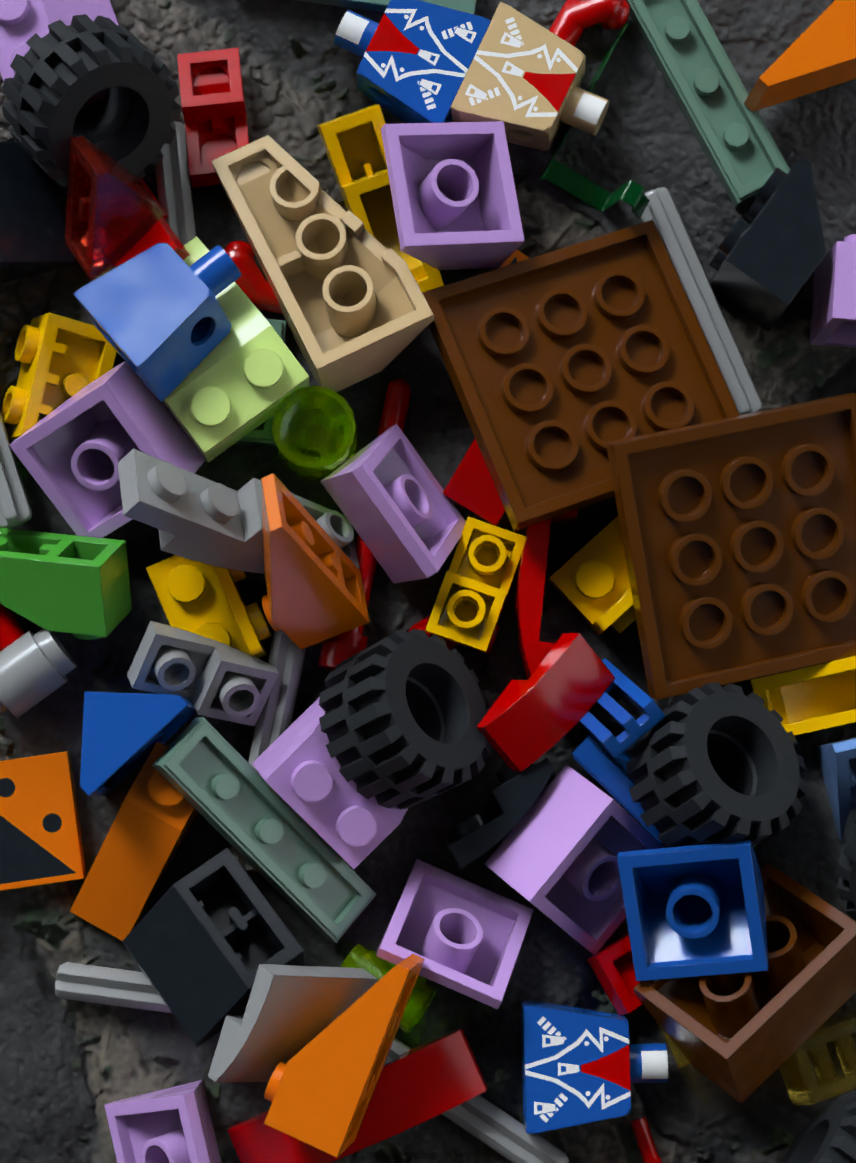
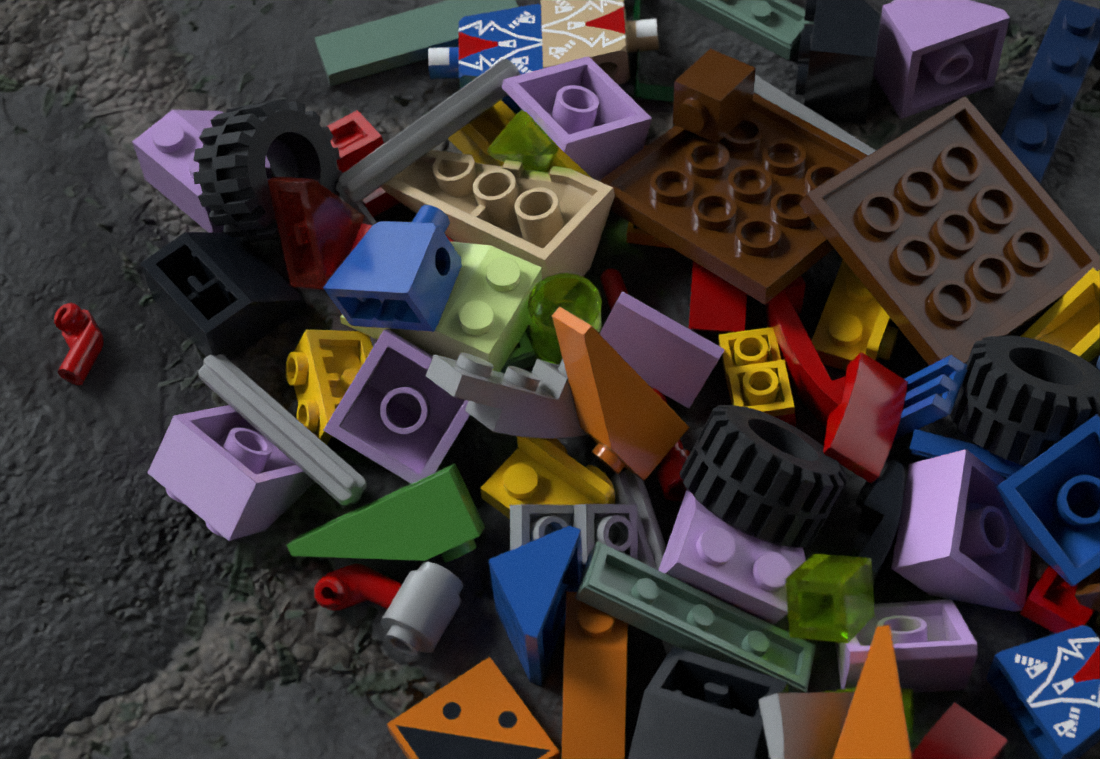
camera: 20 degrees left, 25 degrees down
none -> light grey axle [338,59,521,203]
none -> clear neon green slope [487,109,559,172]
none -> reddish brown brick [673,48,756,144]
none -> clear neon green brick [785,553,875,643]

